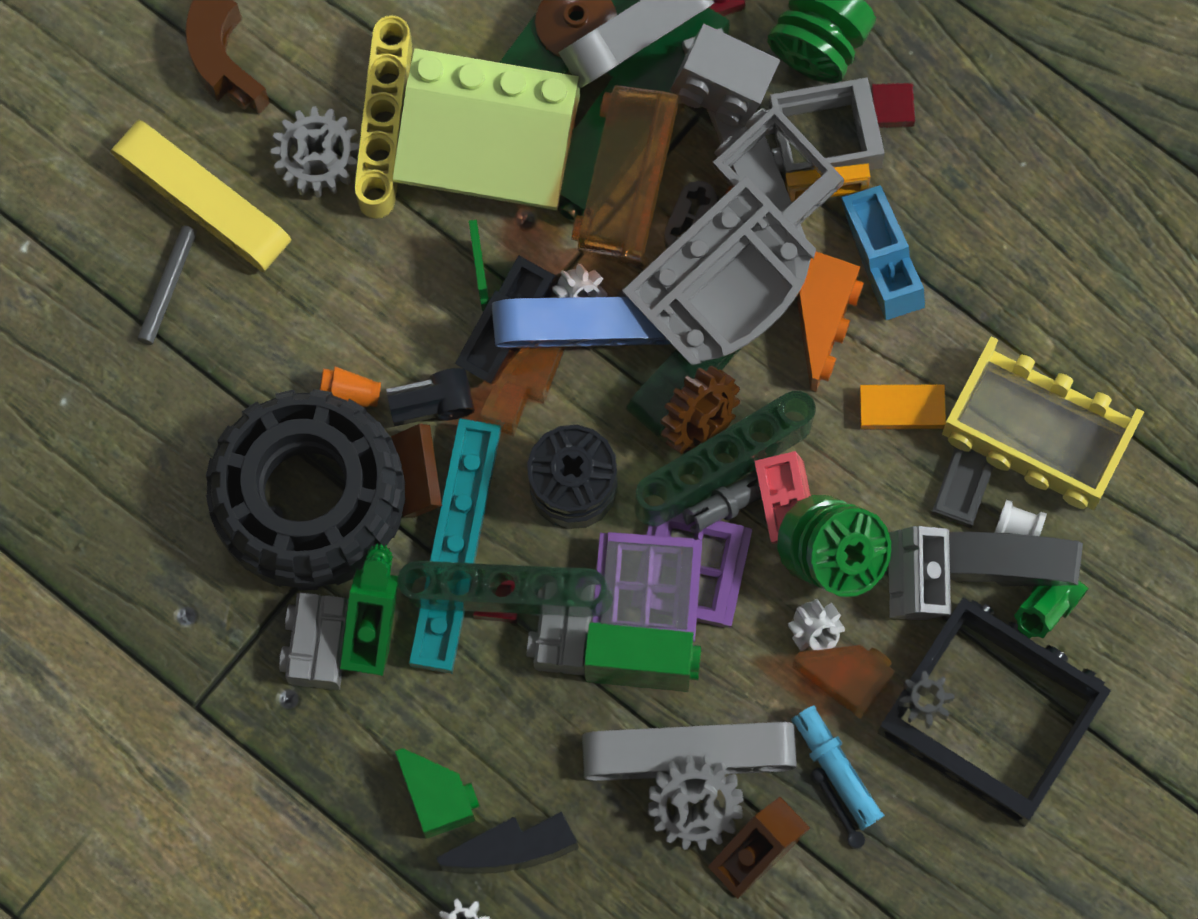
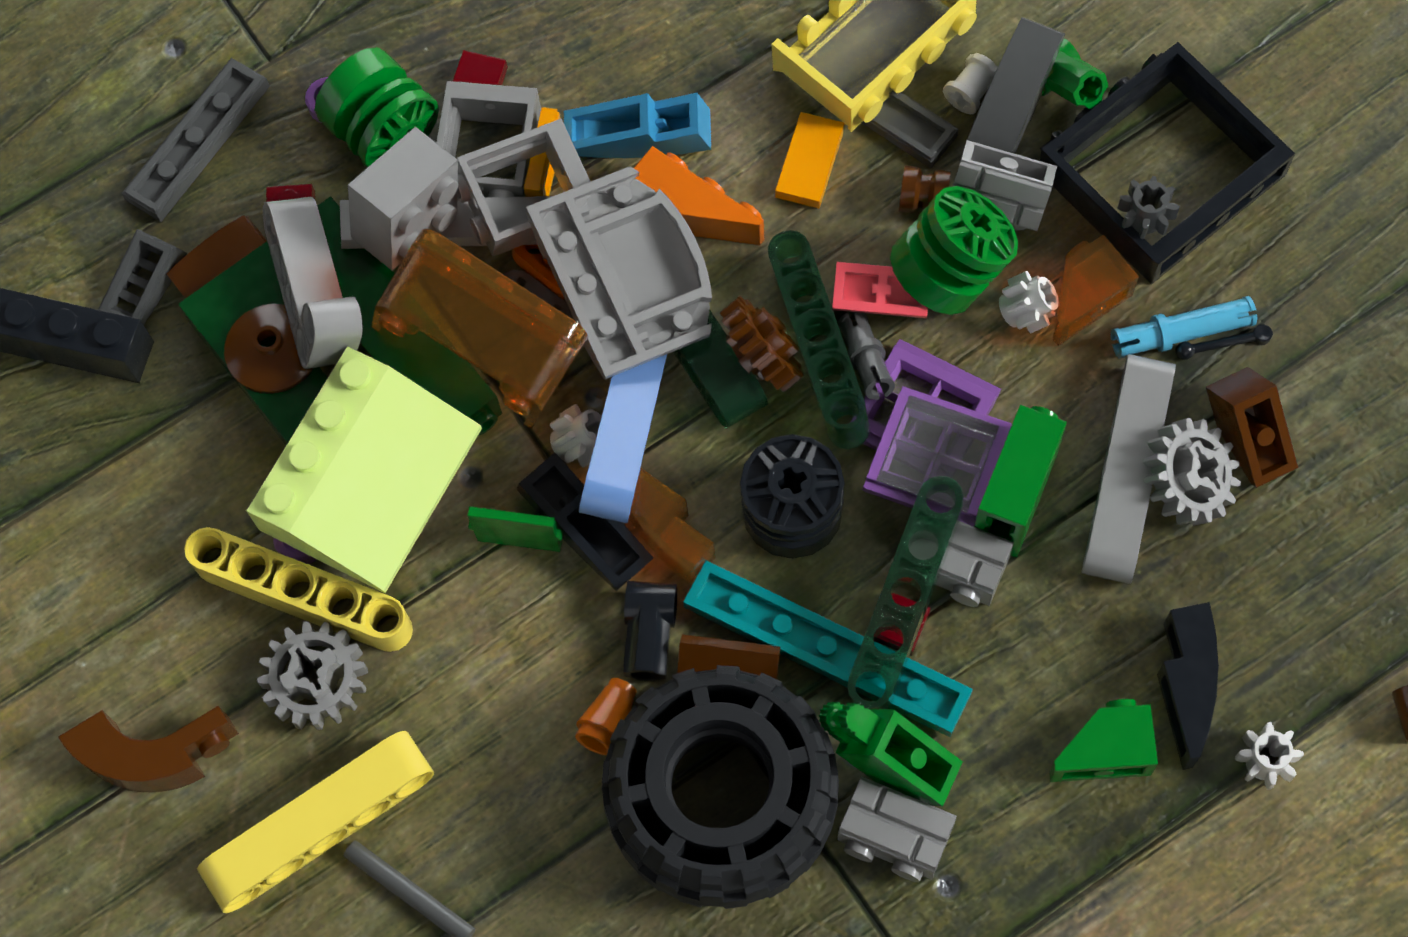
camera: 70 degrees left, 5 degrees down
none -> reddish brown wheel [899,166,951,213]

